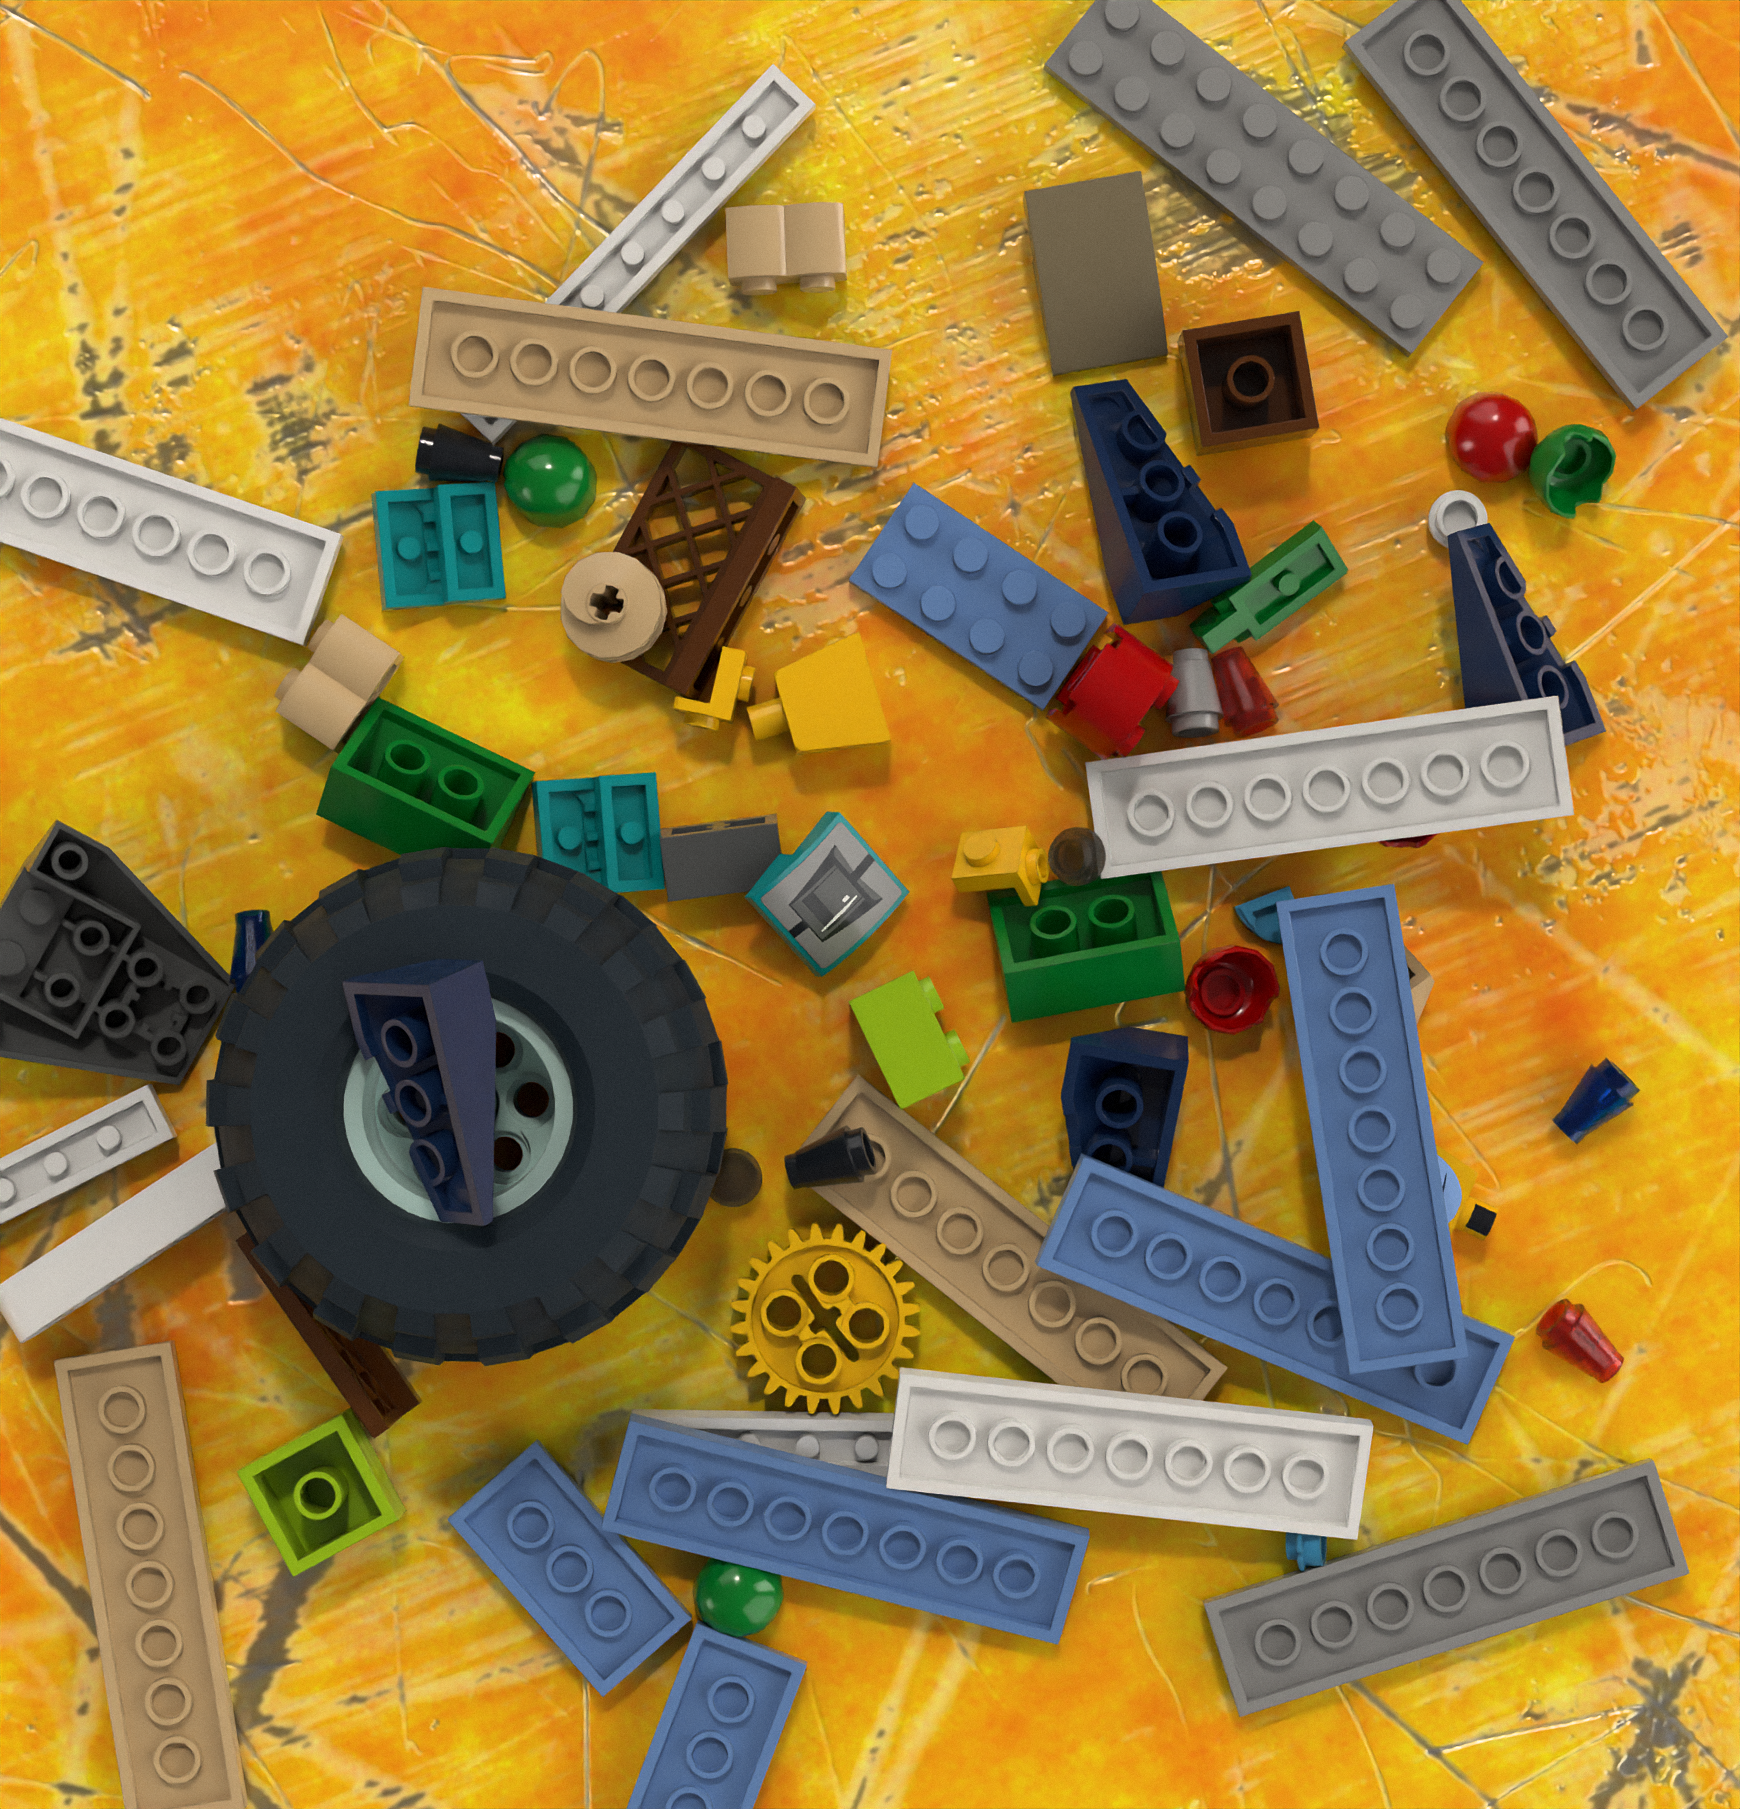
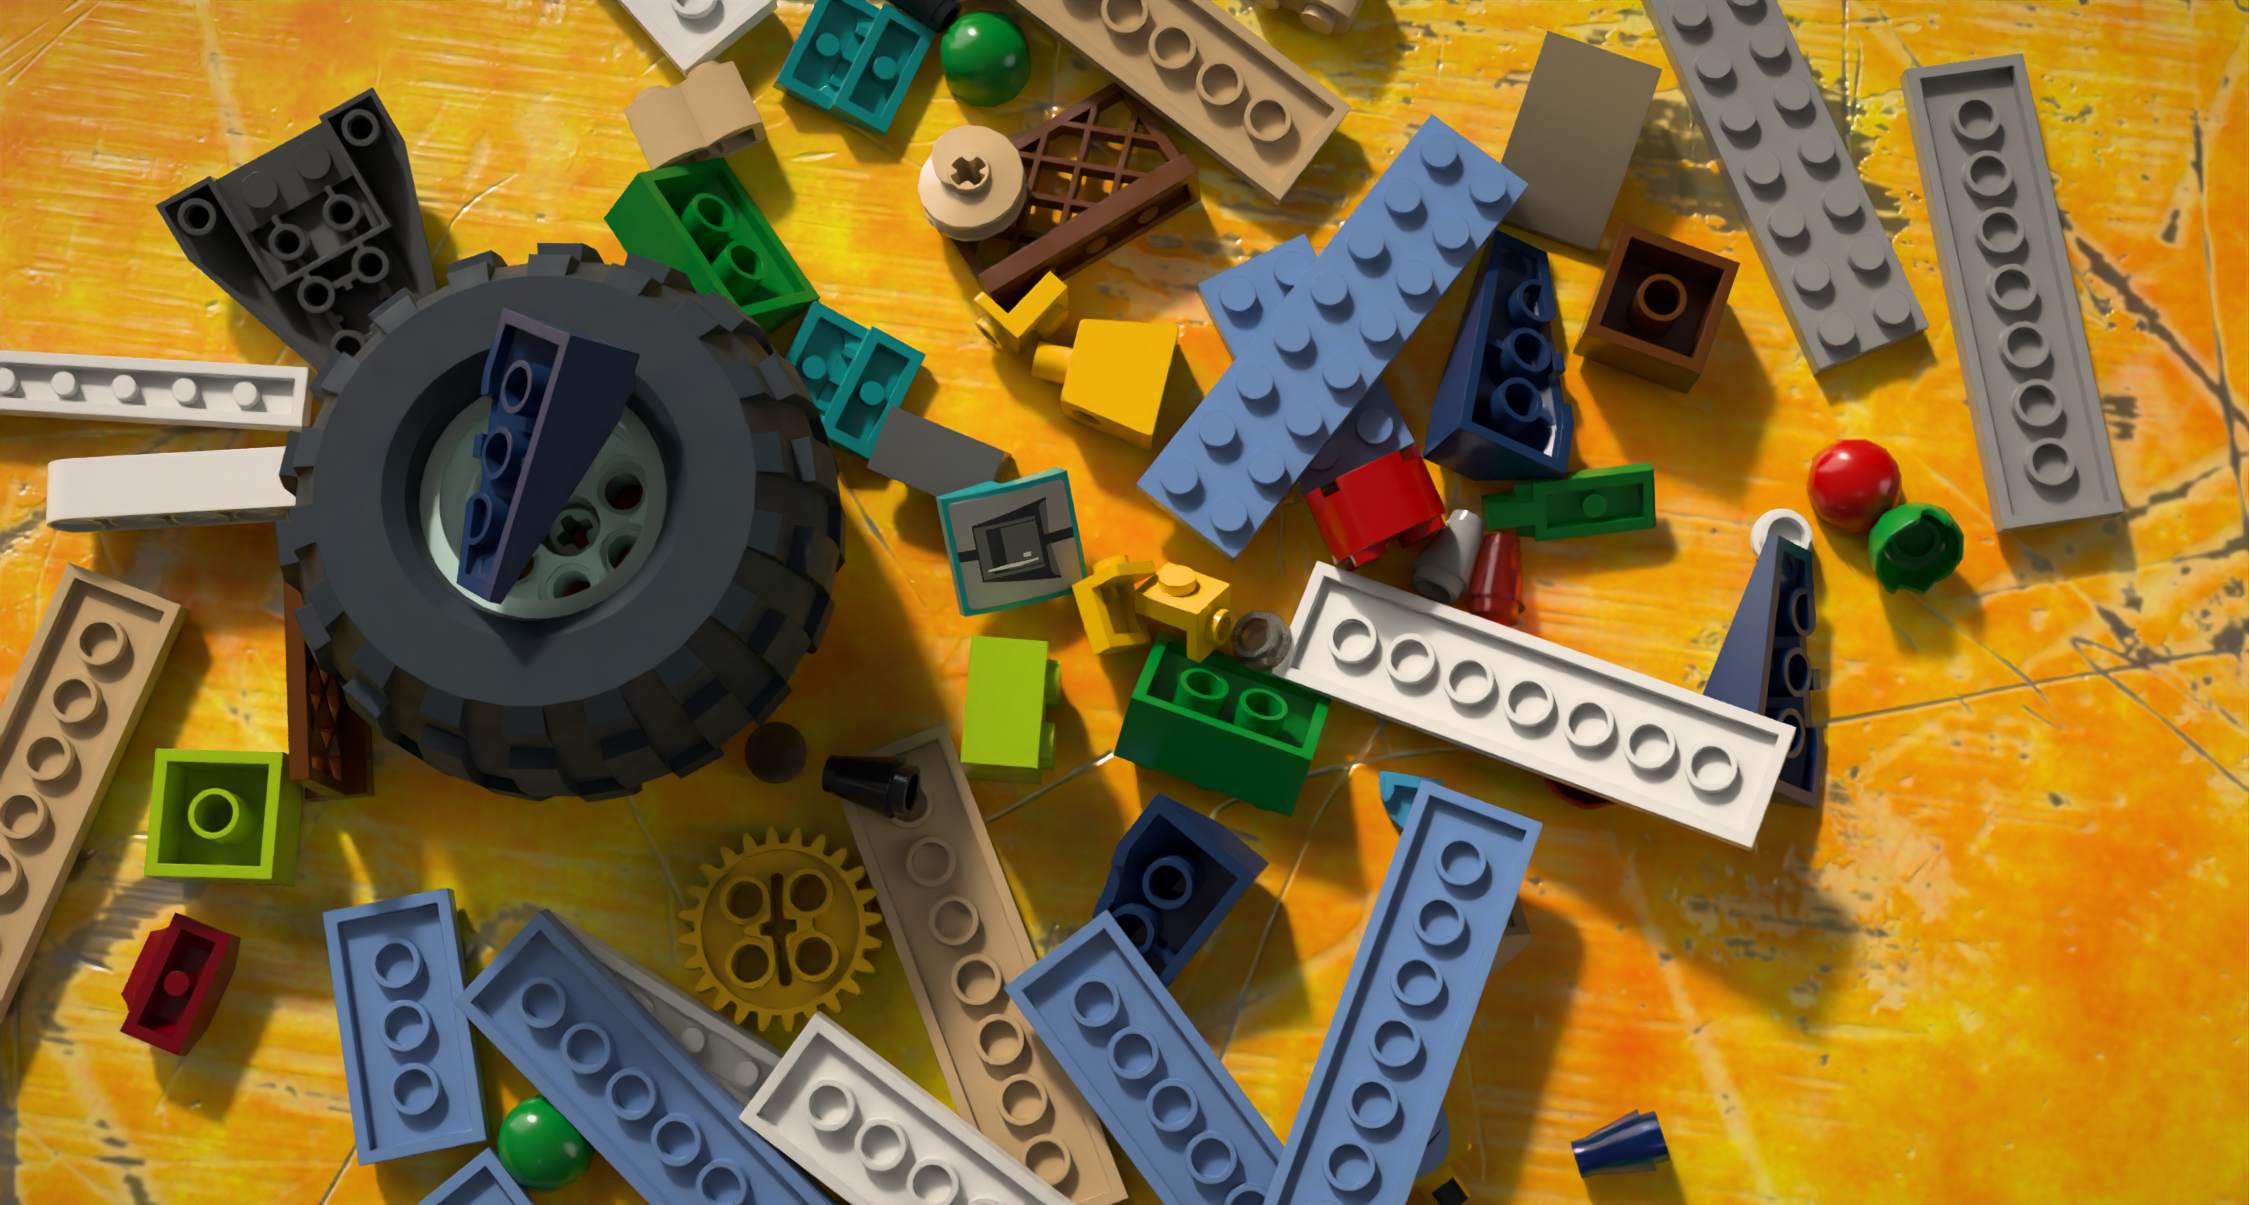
camera: 25 degrees right, 10 degrees down
red hair [1184,945,1280,1035] -> none
none -> dark red slope [120,912,241,1056]
none -> yellow bracket [1072,555,1156,656]
none -> medium blue plate [1136,114,1529,563]

